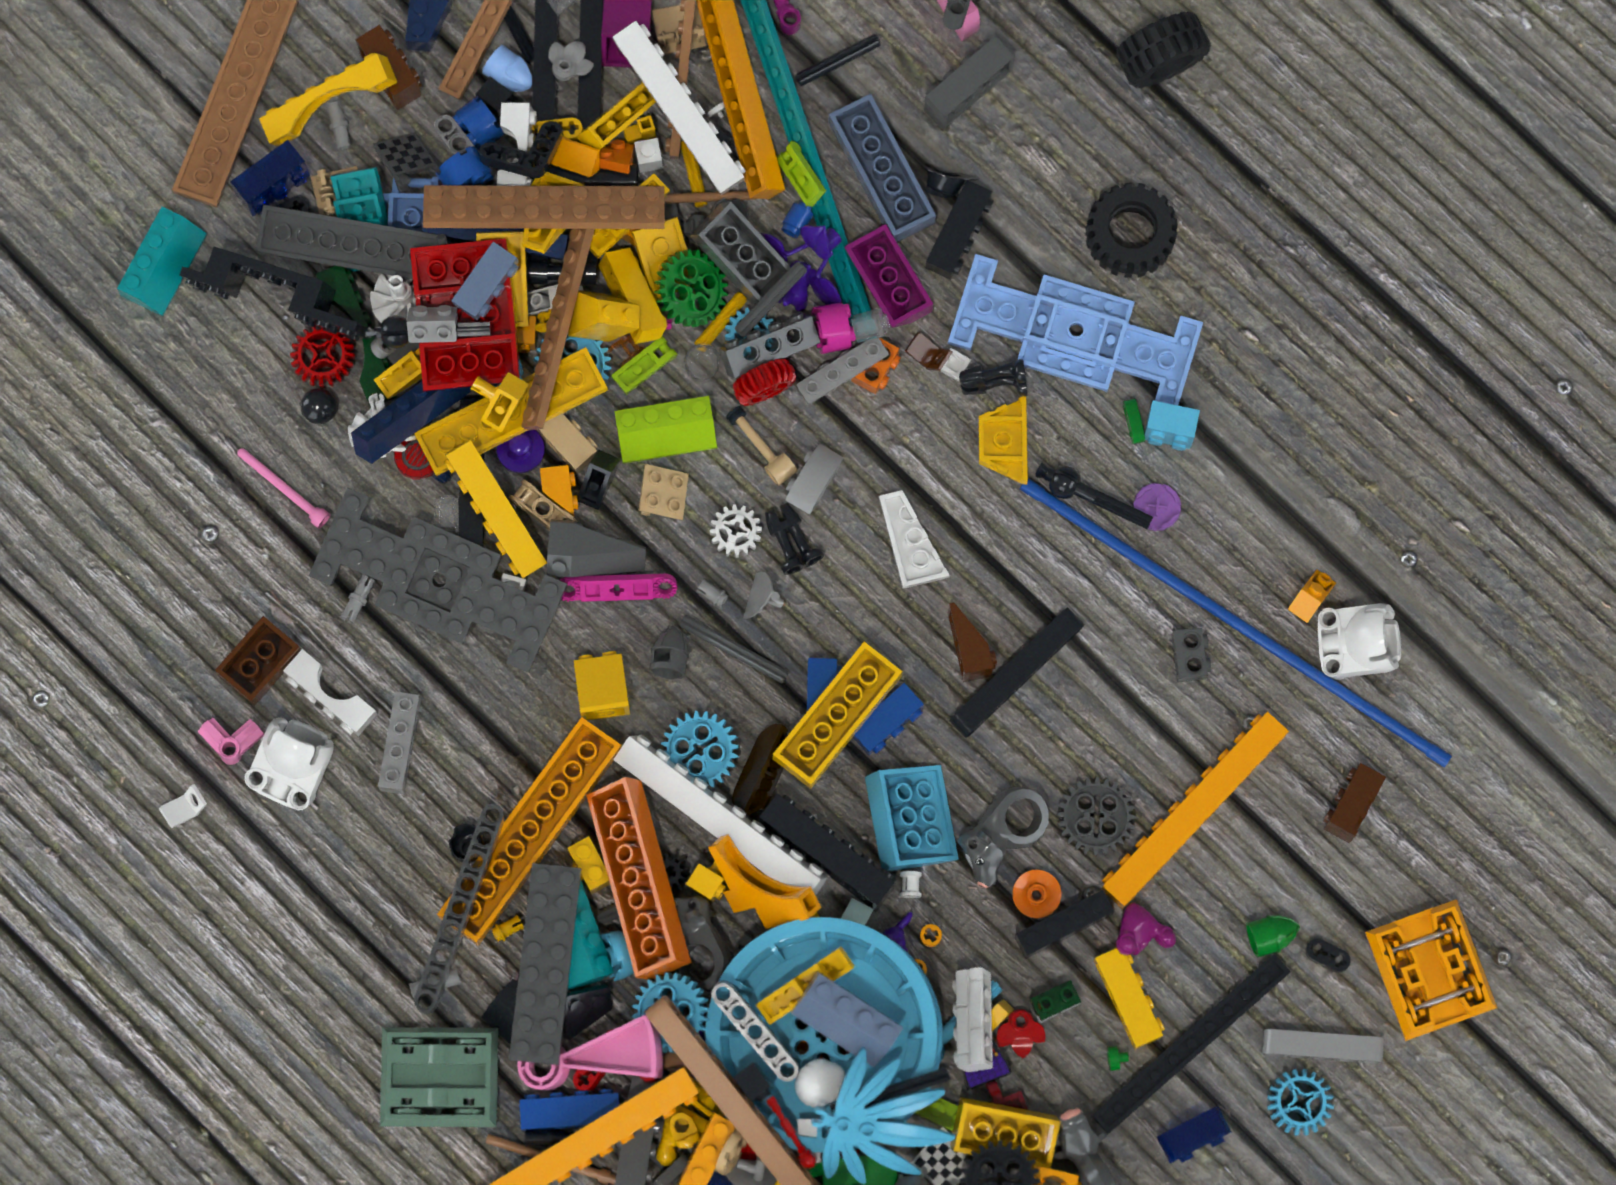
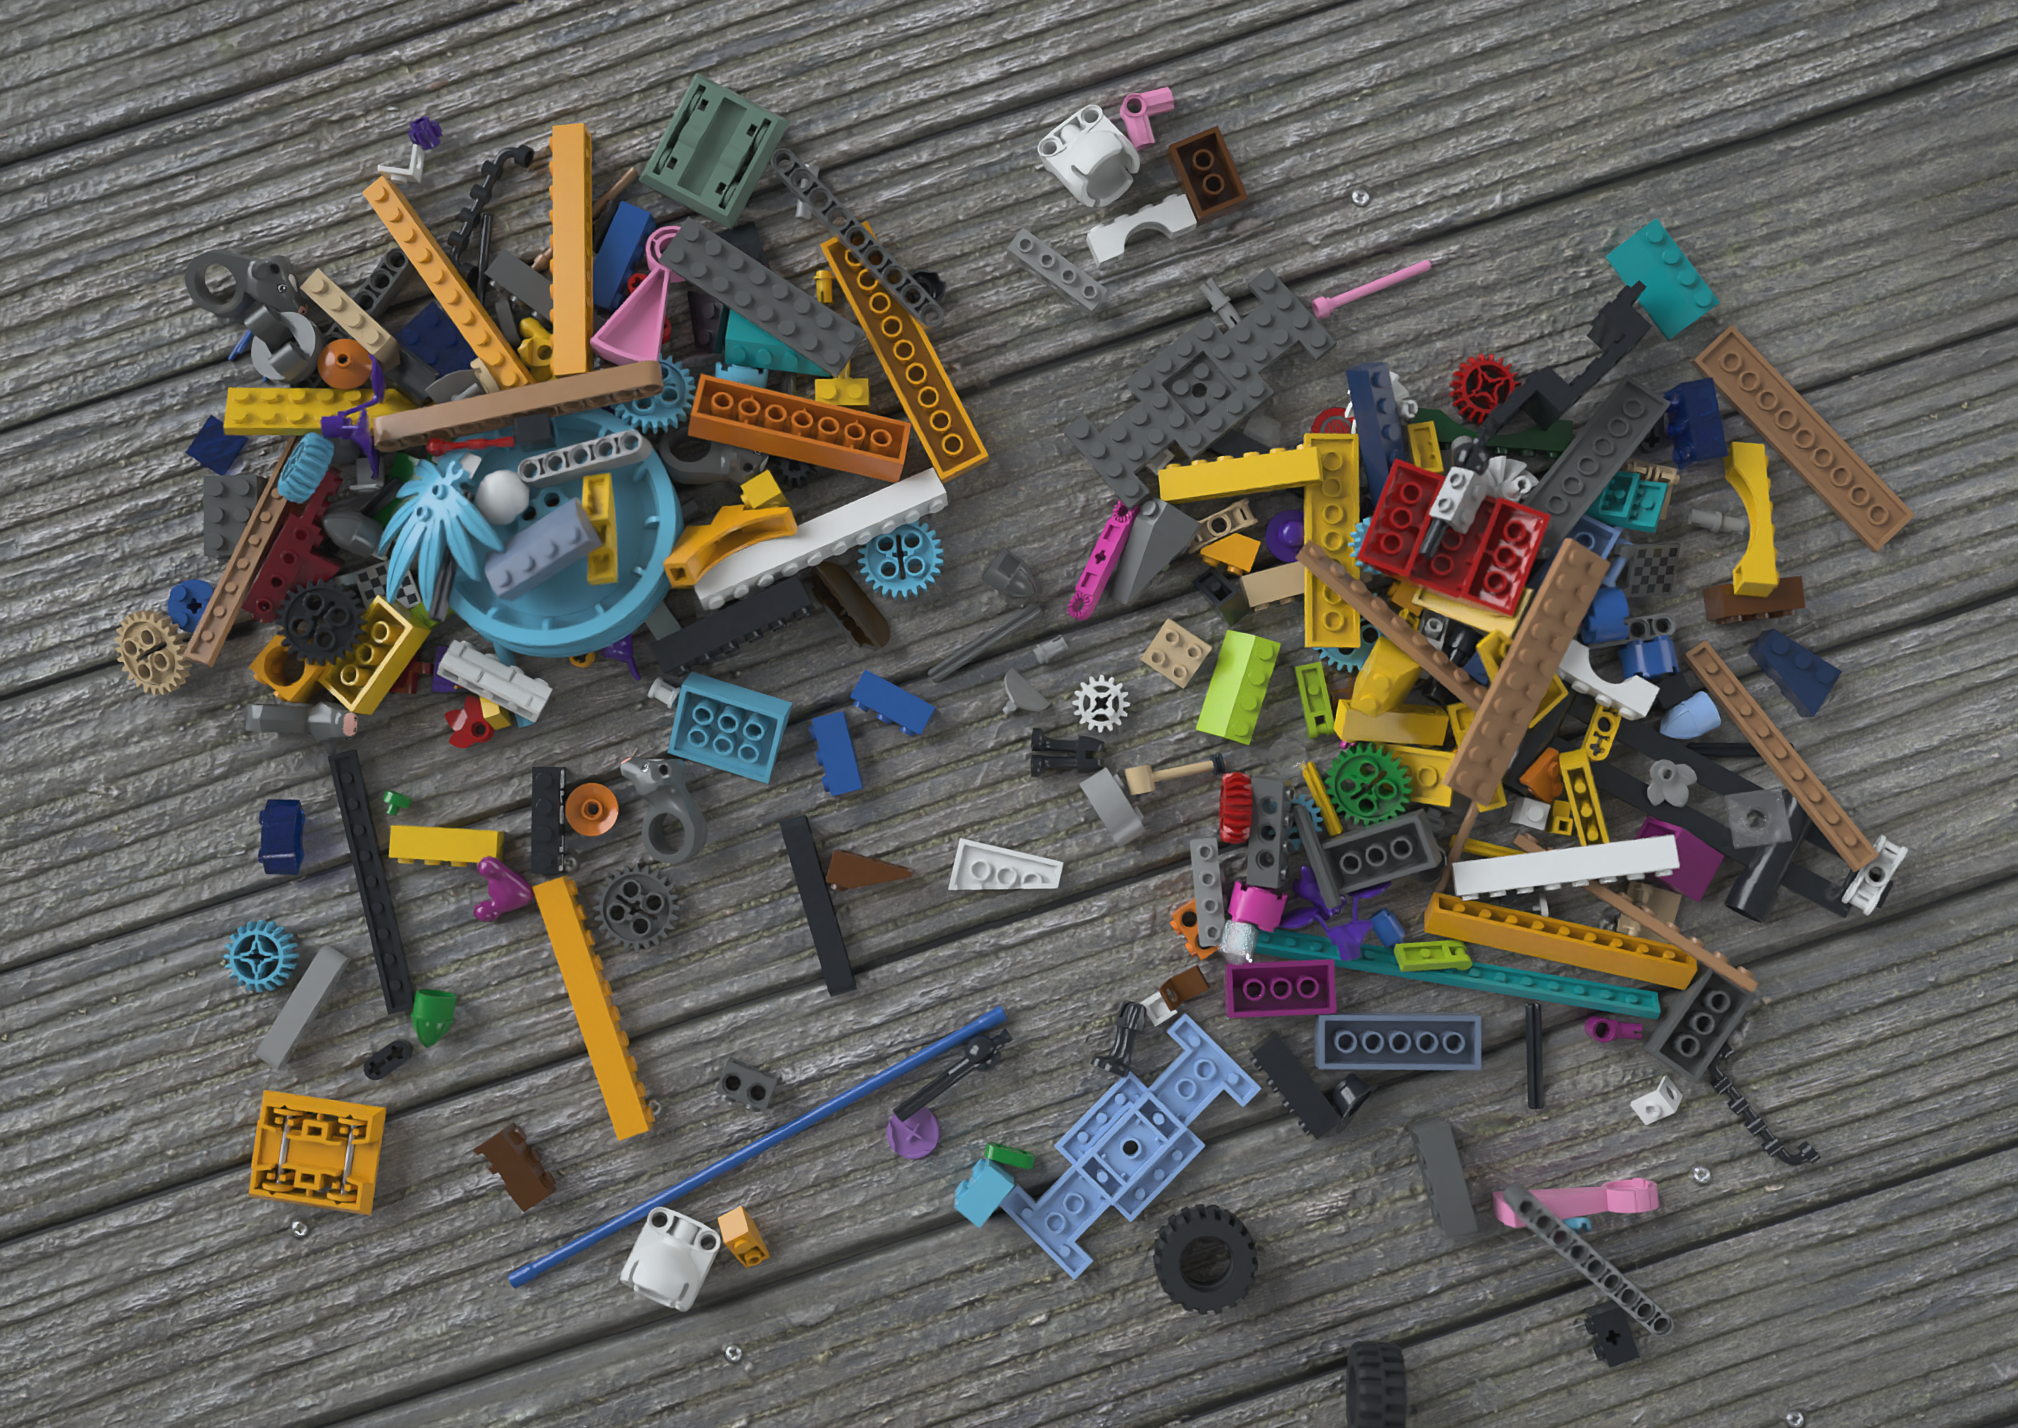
camera: 120 degrees right, 10 degrees up
white bracket [159,784,207,828] -> none
black hair [300,388,337,424] -> none
sand blue brick [451,242,519,321] -> none
yellow brick [470,372,529,433] -> none
black beam [479,121,562,178] -> none
light orange slope [551,137,600,177] -> none
yellow slope [573,651,630,721] -> none
yellow brick [773,642,903,789] -> none
light orange bush [920,924,942,947] -> none
yellow wing [978,396,1028,485] -> none
dark green hips [1028,980,1081,1024] -> none

